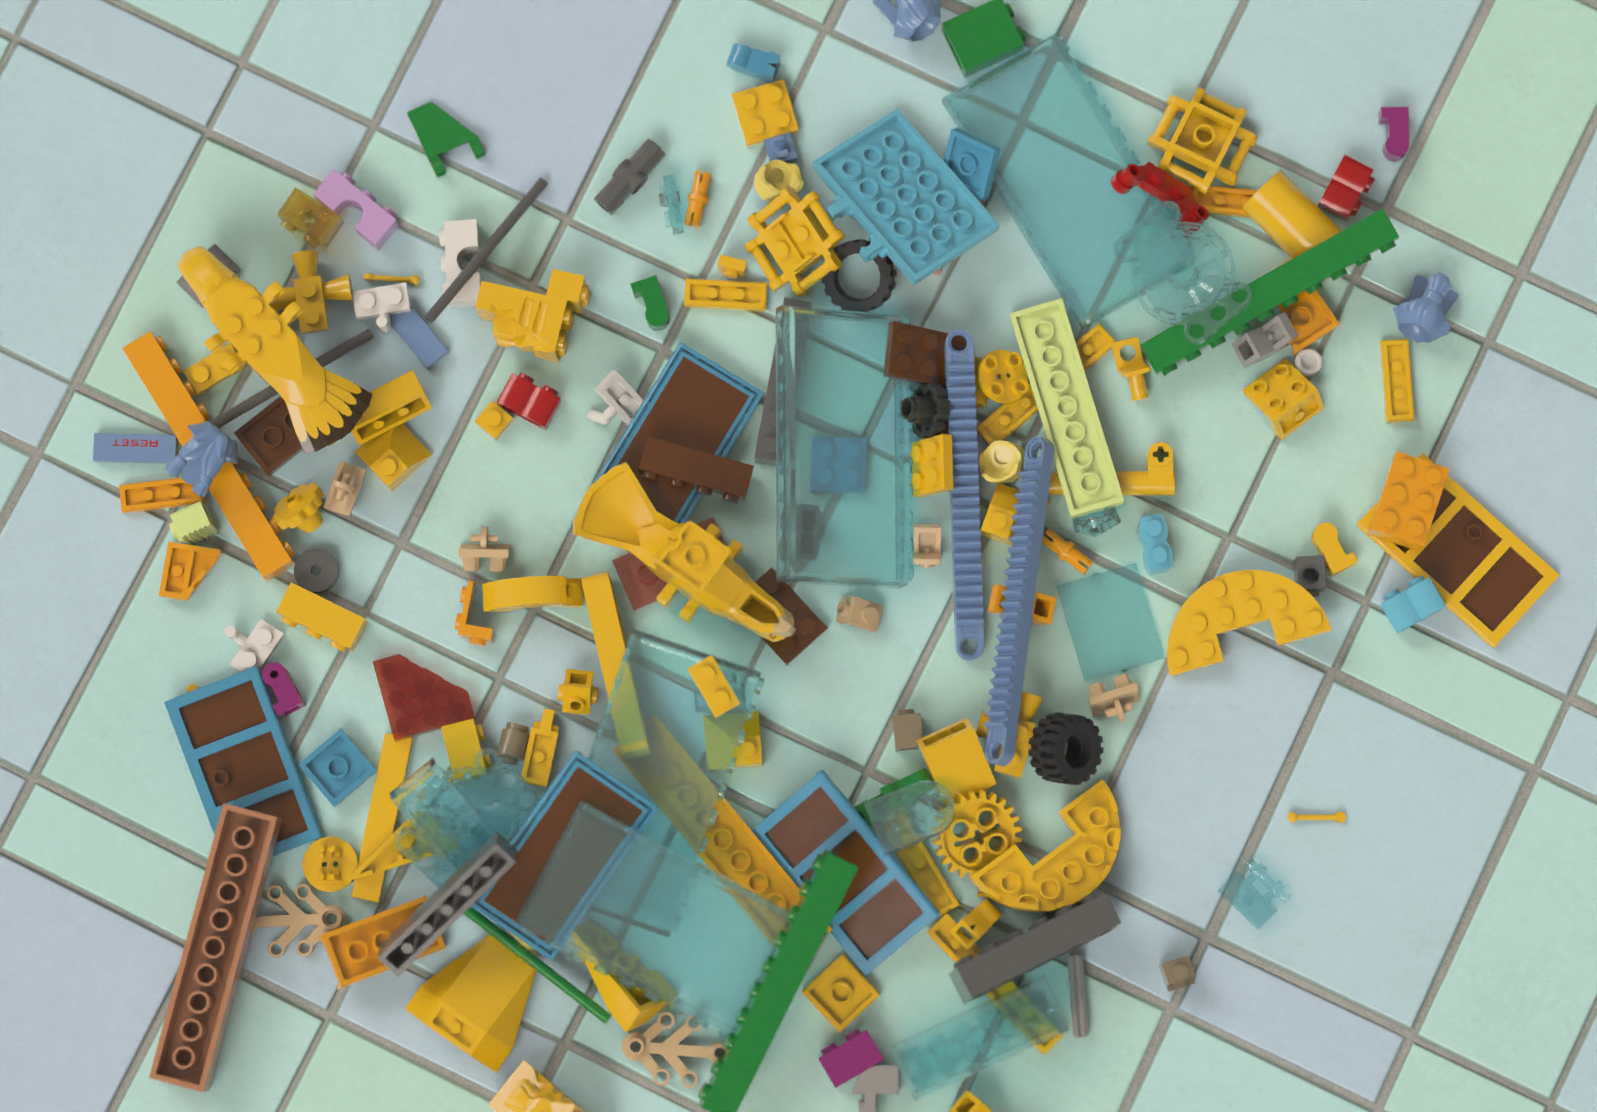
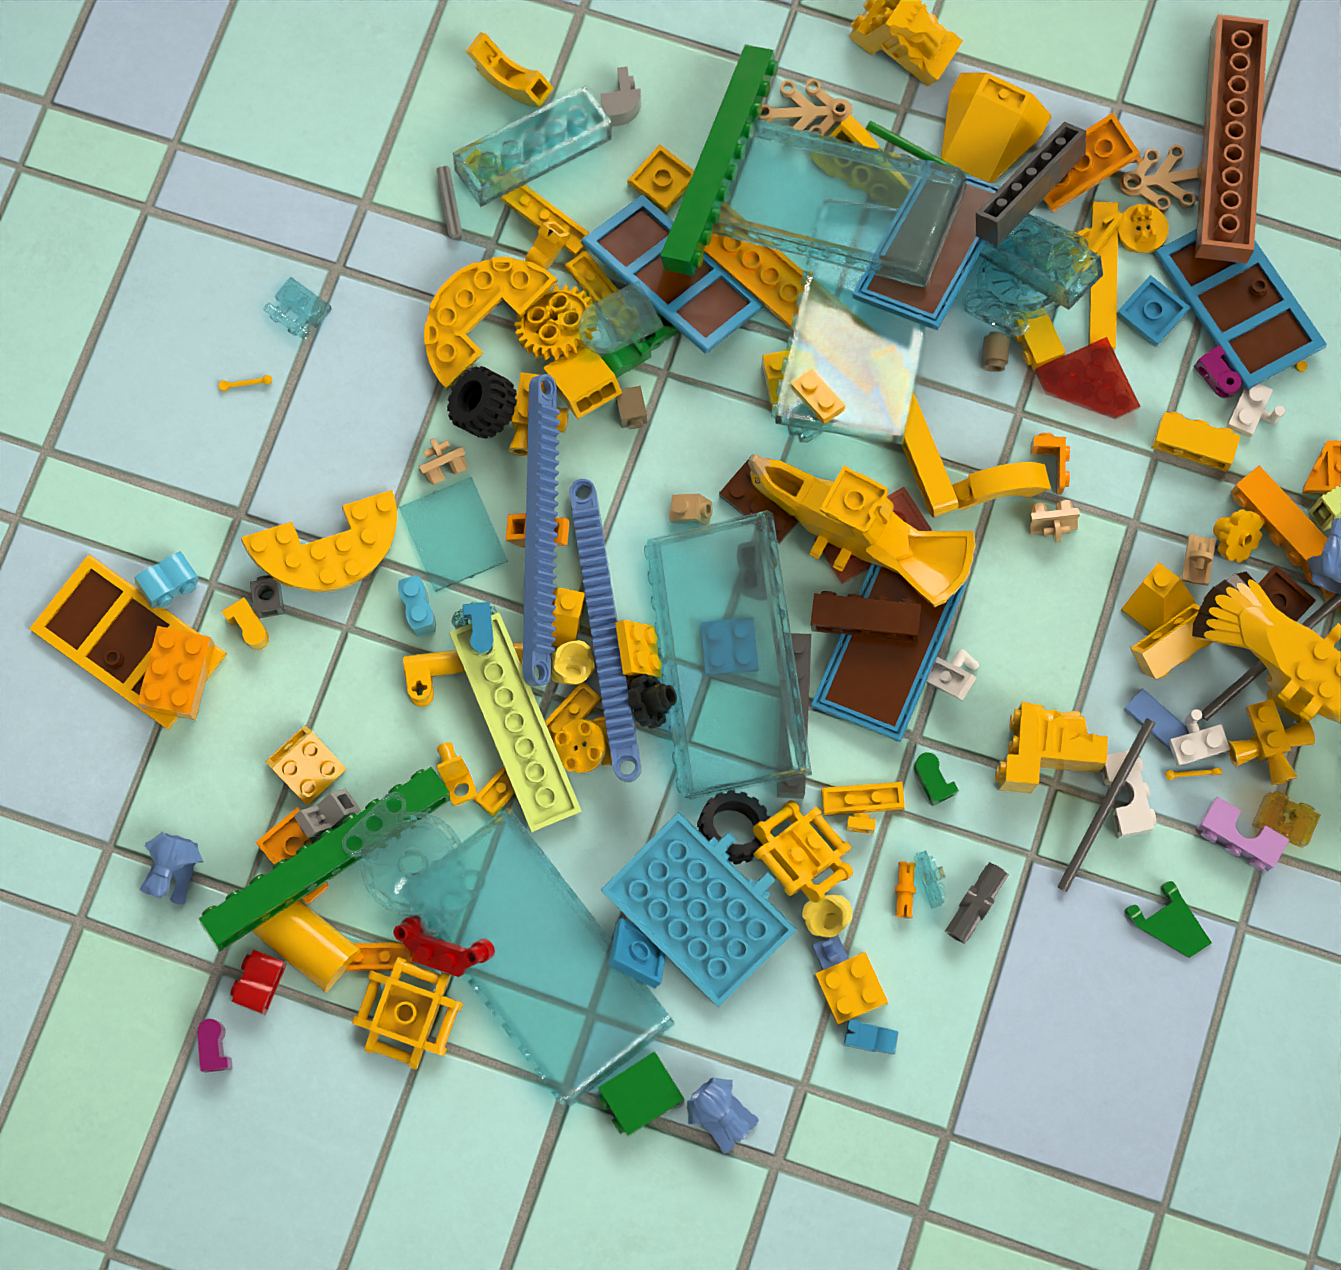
camera: 170 degrees right, 5 degrees down
dark grey piece [294,548,339,593] -> none
yellow plate [474,401,514,440] -> none
red brick [497,372,561,430] -> none
yellow hinge [520,708,559,788] -> none
yellow brick [558,669,598,715] -> none
magenta brick [818,1028,884,1088] -> none
reddish brown plate [883,321,966,389] -> none
tan bracket [913,524,941,568] -> none
dark grey brick [949,892,1121,1005] -> none
light orange pin [1042,528,1094,575] -> none
dark tan brick [1159,955,1196,992] -> none
white tile [1294,348,1322,377] -> none
yellow tile [1380,339,1415,423] -> none
none -> dark azure leg [462,602,494,655]

